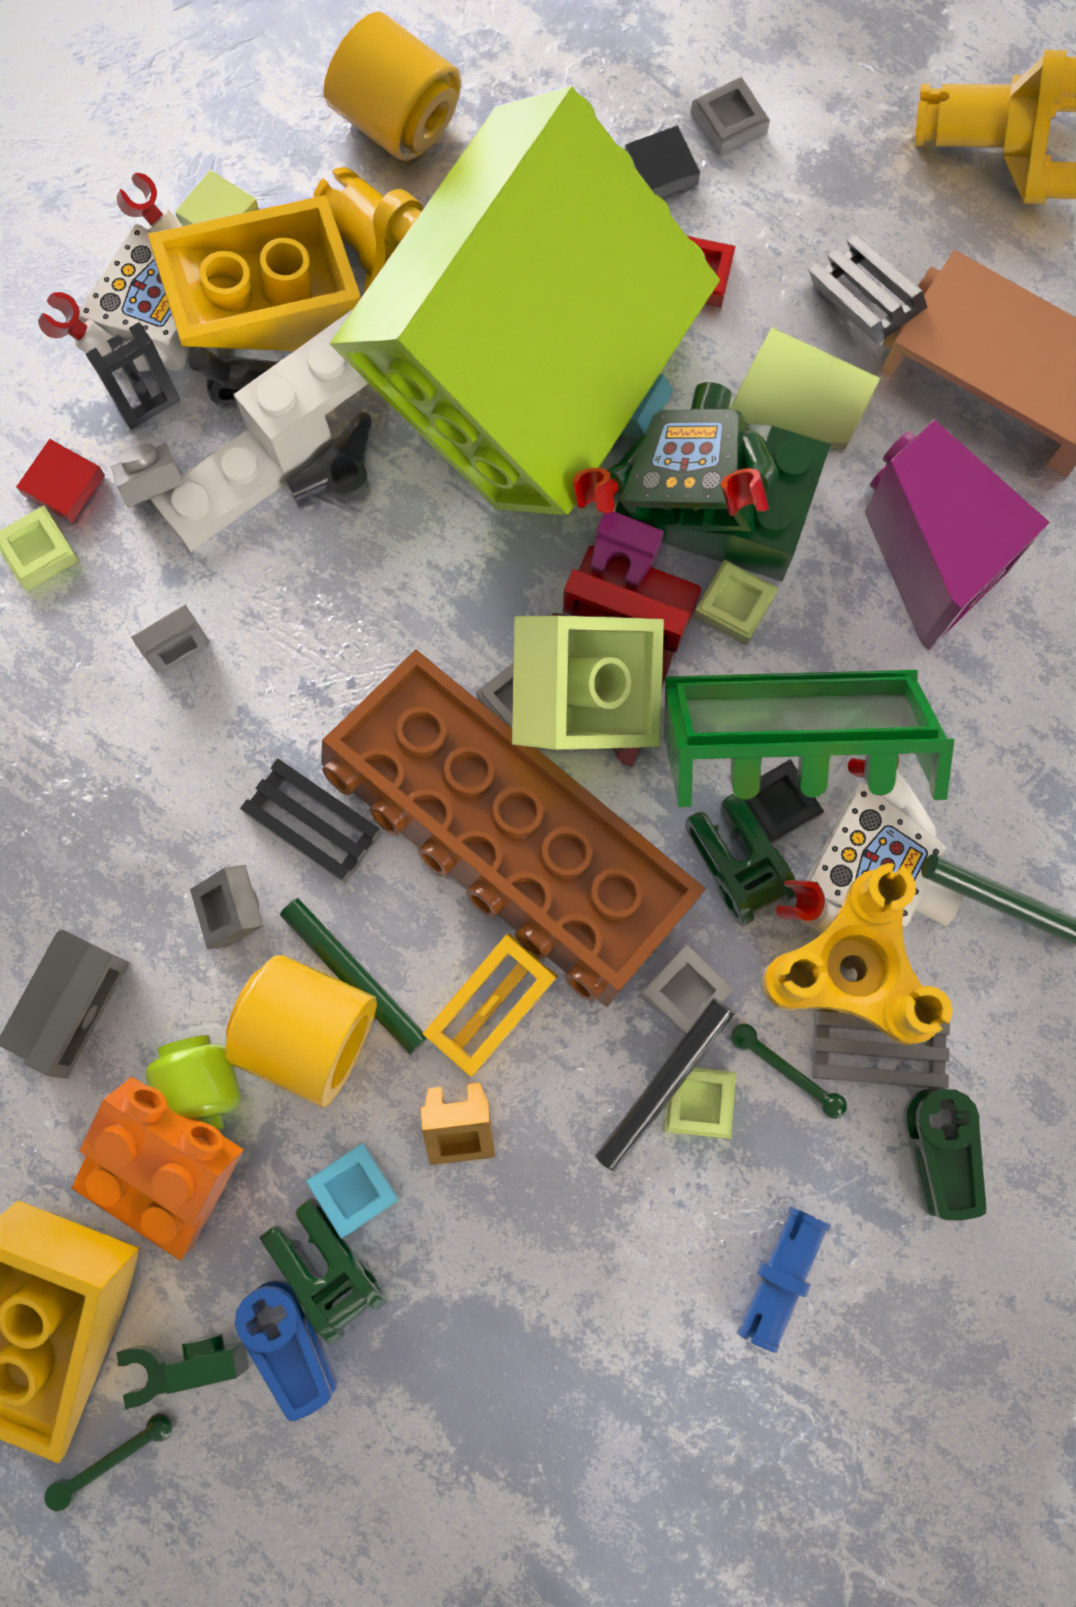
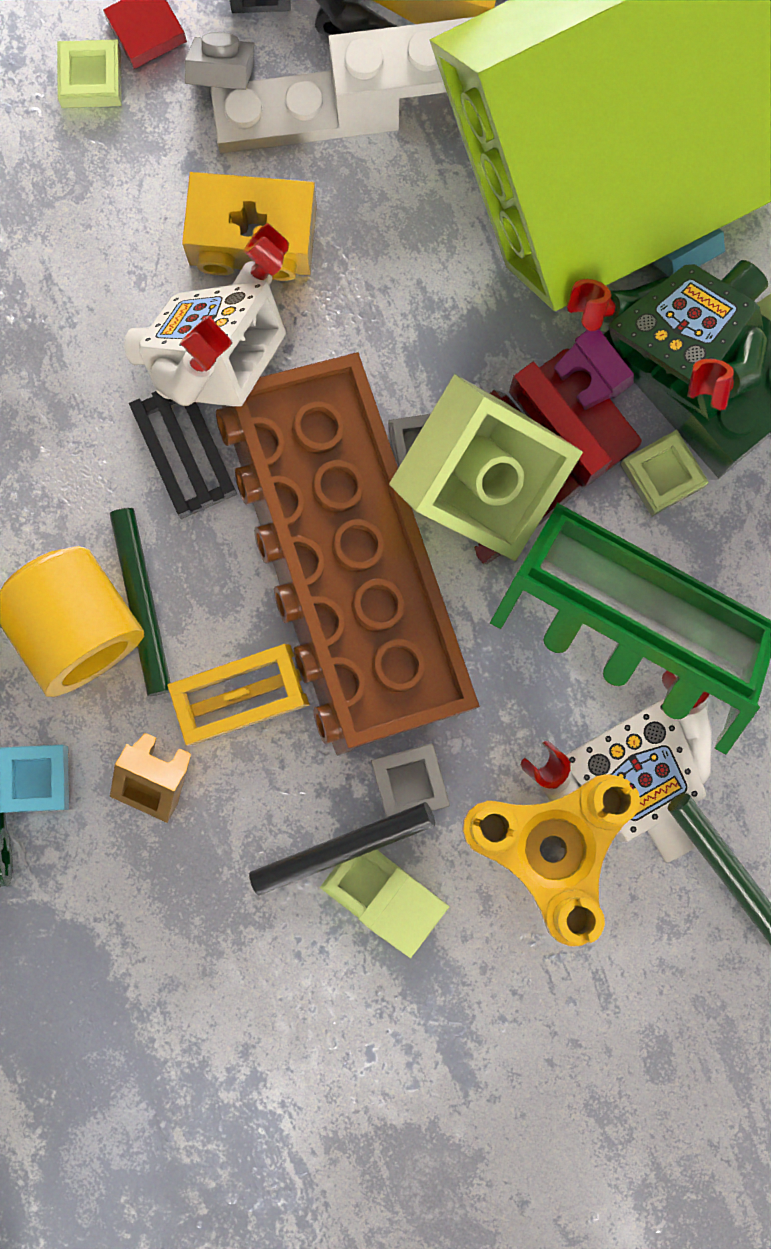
camera: 30 degrees right, 5 degrees up
flat silver tile [131,604,210,673] -> none
flat silver plate [190,865,263,950] -> none
black animal [286,412,372,502] -> none
dark green piece [685,793,796,927] -> none
dark green hinge [730,1023,847,1119] -> none
blue pin [737,1206,831,1353] -> none
black tile [744,759,824,845] -> none
flat silver tile [812,1011,950,1089] -> none
dark green piece [903,1089,987,1221] -> none
none -> white torso [124,224,289,406]
none -> yellow brick [182,172,317,281]
none -> yellowish green tile [358,867,450,959]

